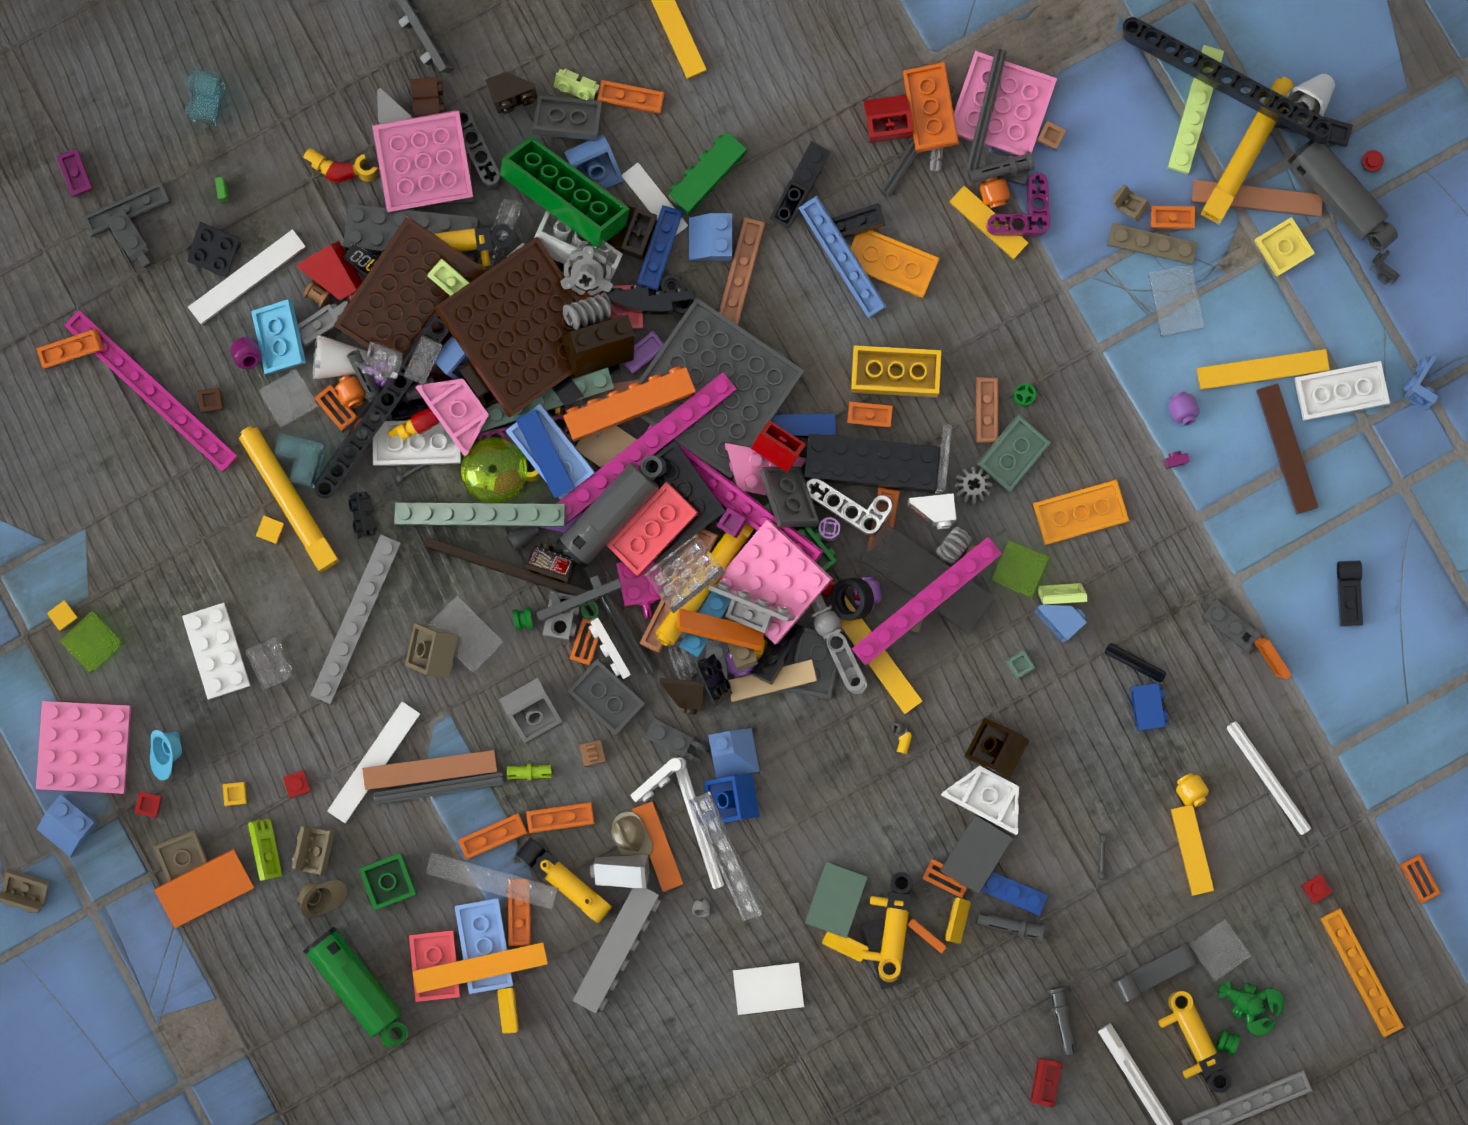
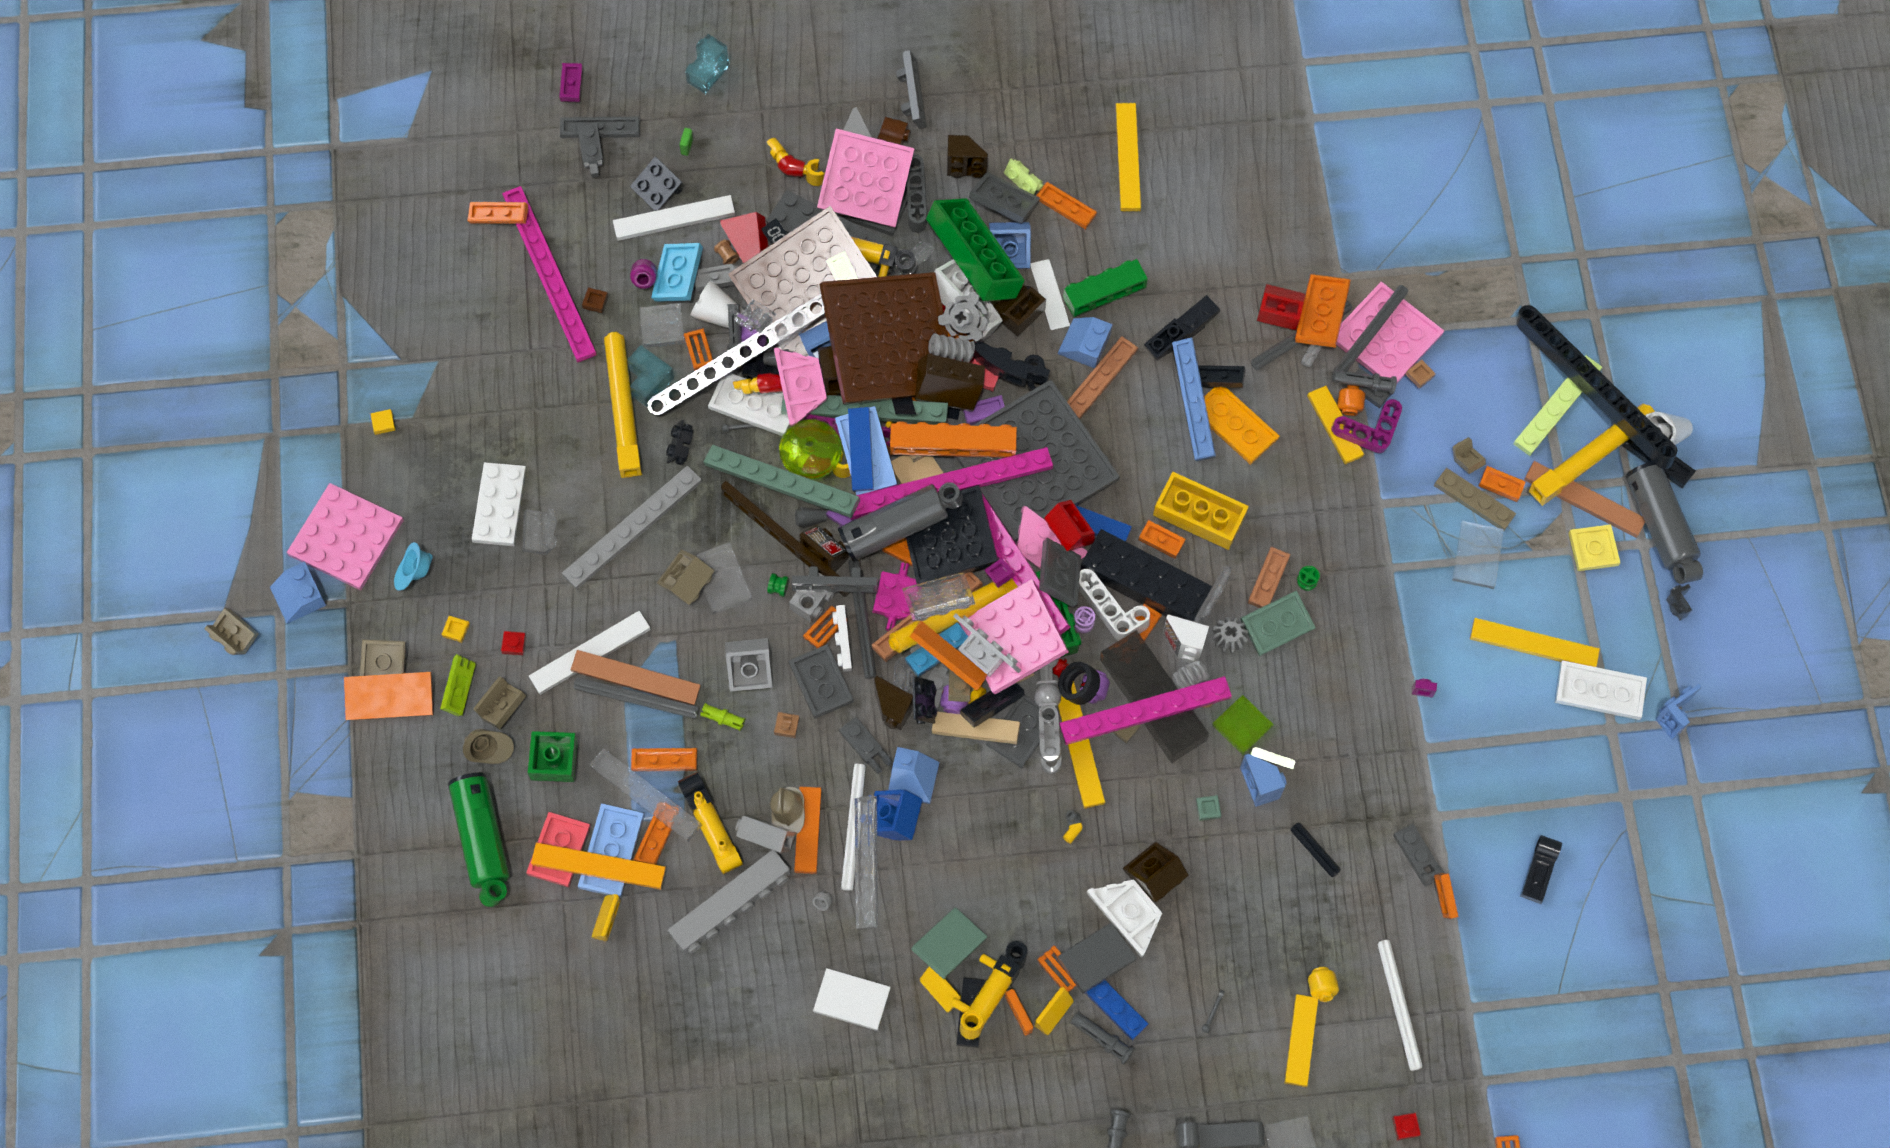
camera: 20 degrees right, 15 degrees down
clear neon green plate [60,611,123,673] -> none
red plate [134,792,162,818] -> none
yellow tile [256,516,285,544] -> none
orange head [335,375,365,409] -> none
orange tile [526,802,595,834] -> none
green hinge [581,602,598,619] -> none
coral plate [607,482,699,576] -> none
white plate [630,757,687,802] -> none
blue tile [636,205,683,292] -> none
light orange tile [1032,479,1129,546] -> none
blue brick [1130,683,1168,731] -> none
medium lavender head [1168,392,1200,426] -> none
reddish brown tile [1256,383,1319,515] -> none
red plate [1362,150,1384,172] -> none

